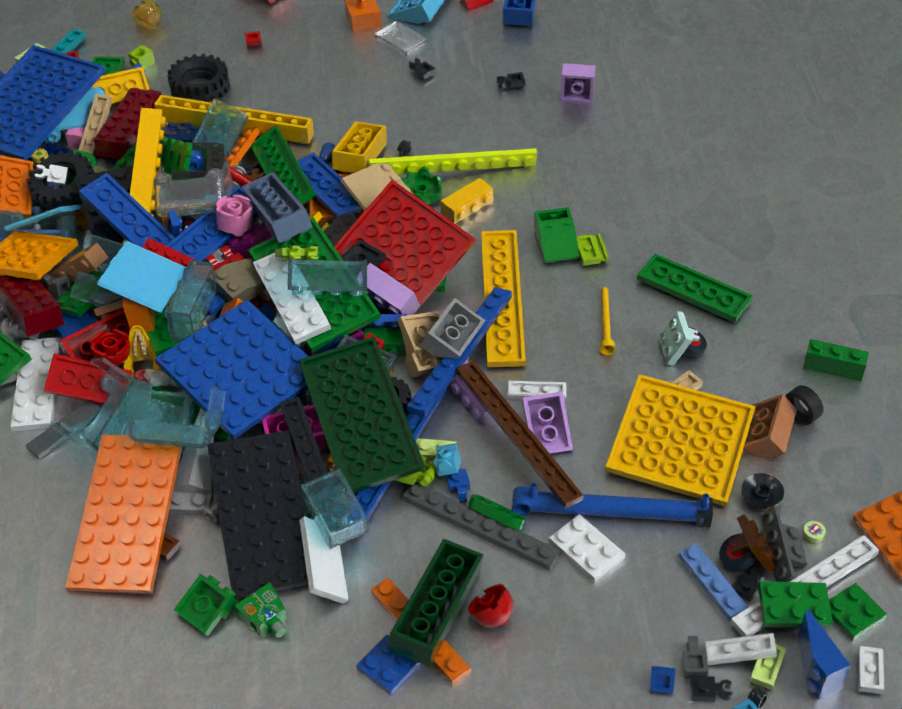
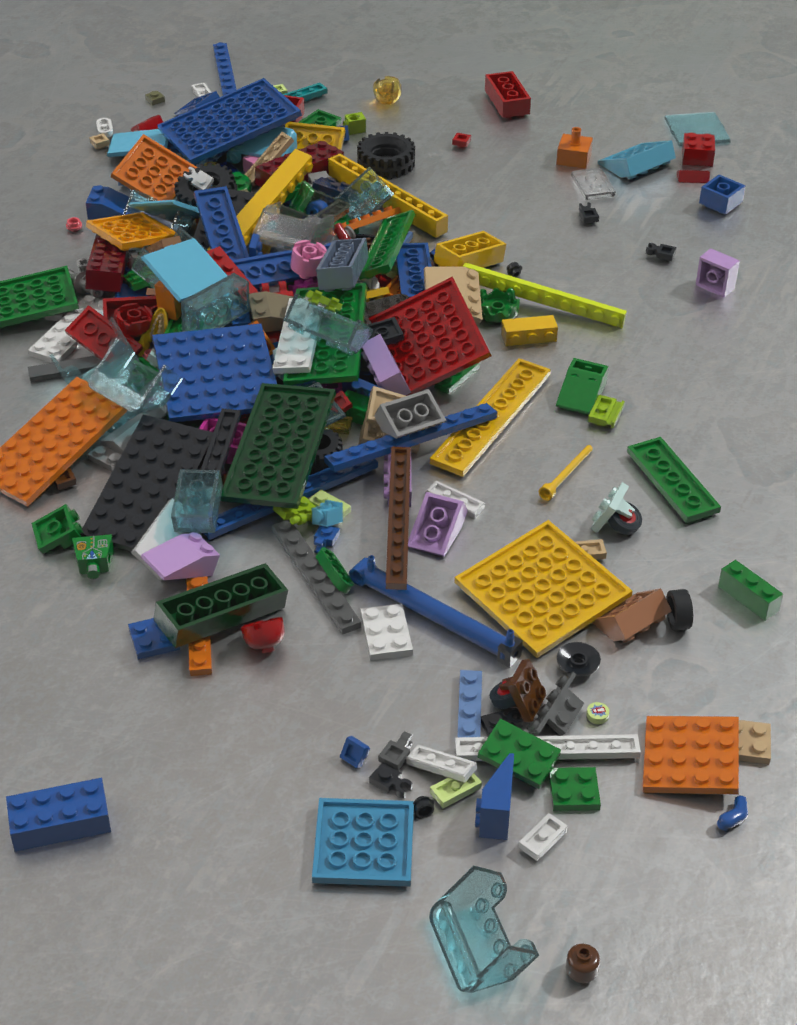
camera: 30 degrees right, 5 degrees down
none -> lavender slope [141,532,220,580]

